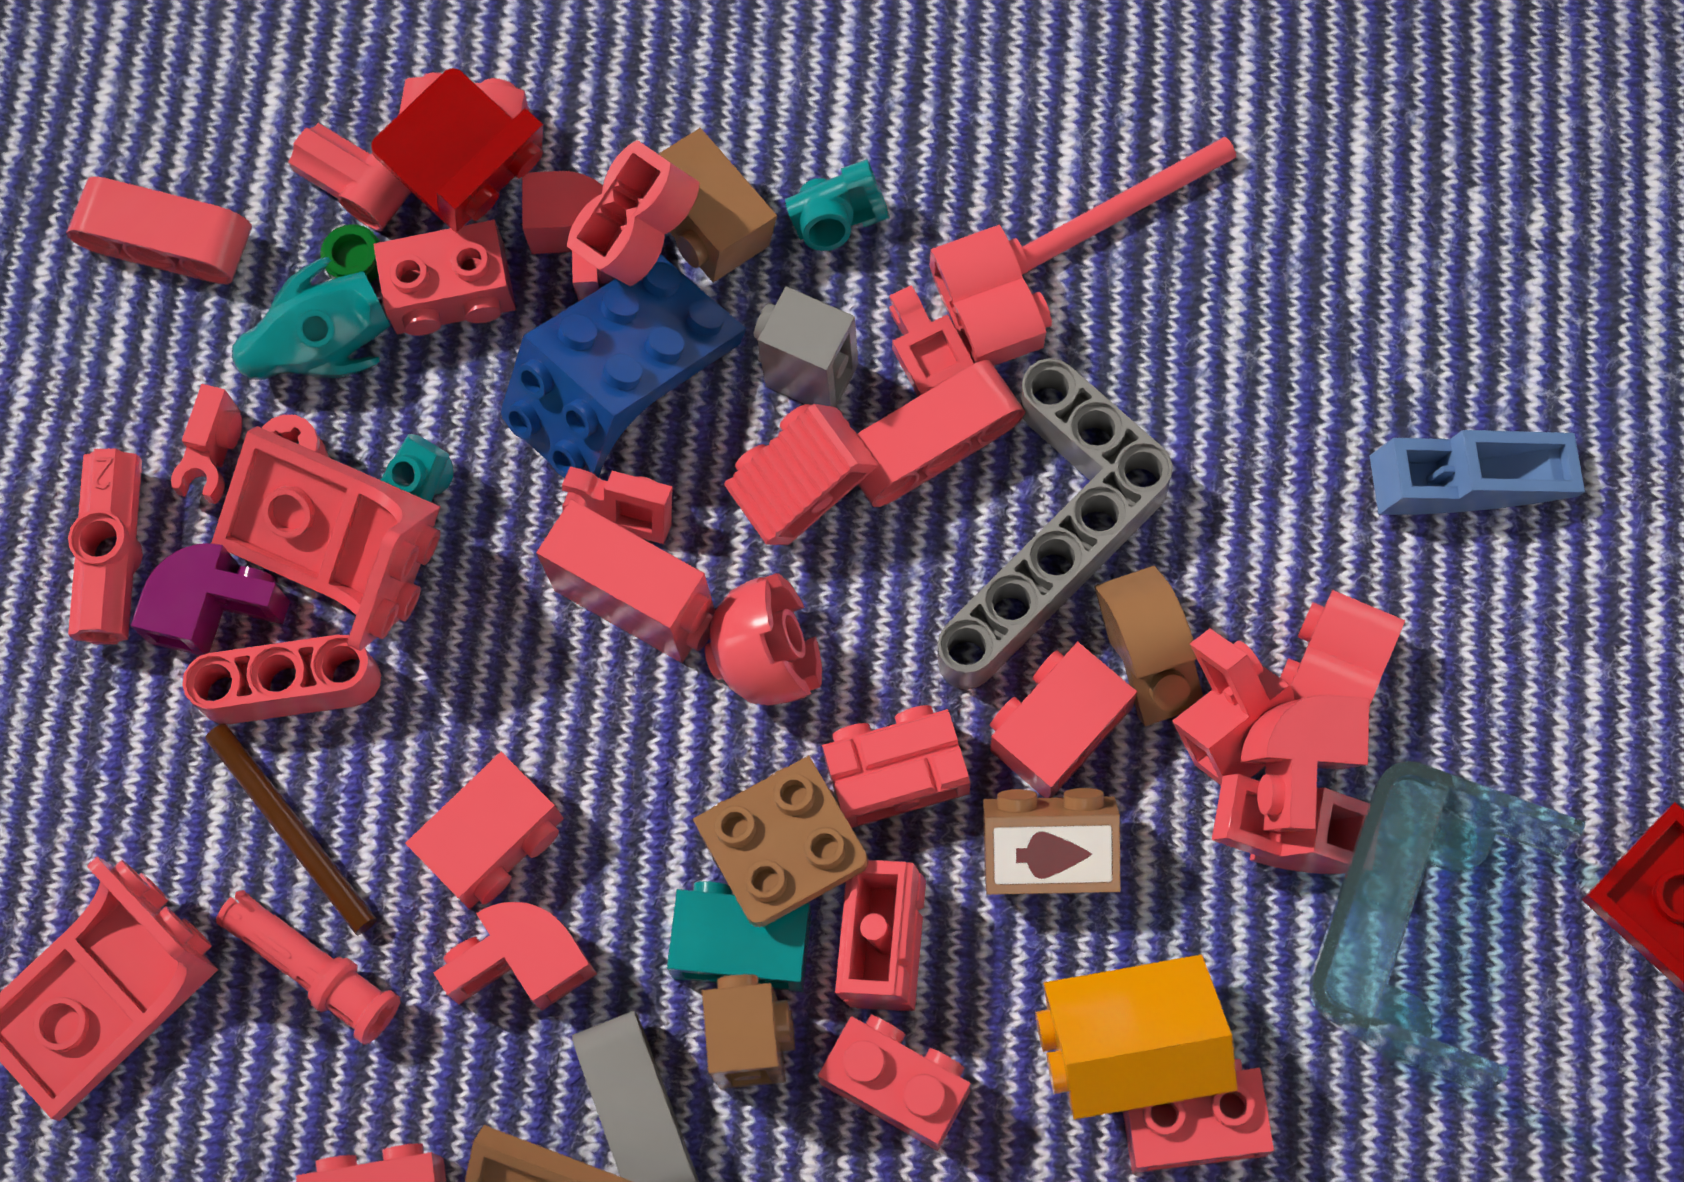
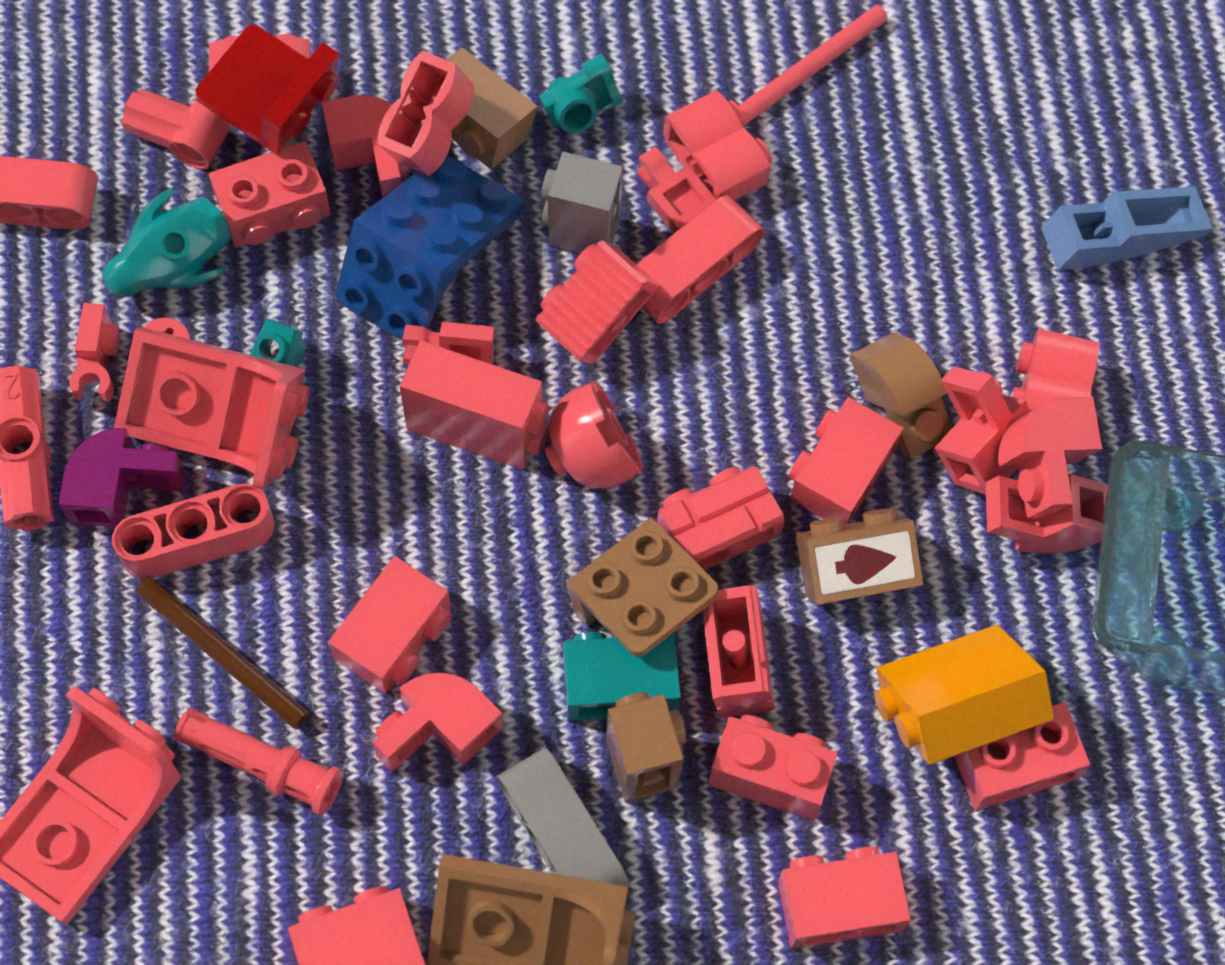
camera: 20 degrees left, 5 degrees down
green tile [320,224,380,283] -> none
light grey beam [938,358,1173,690] -> none

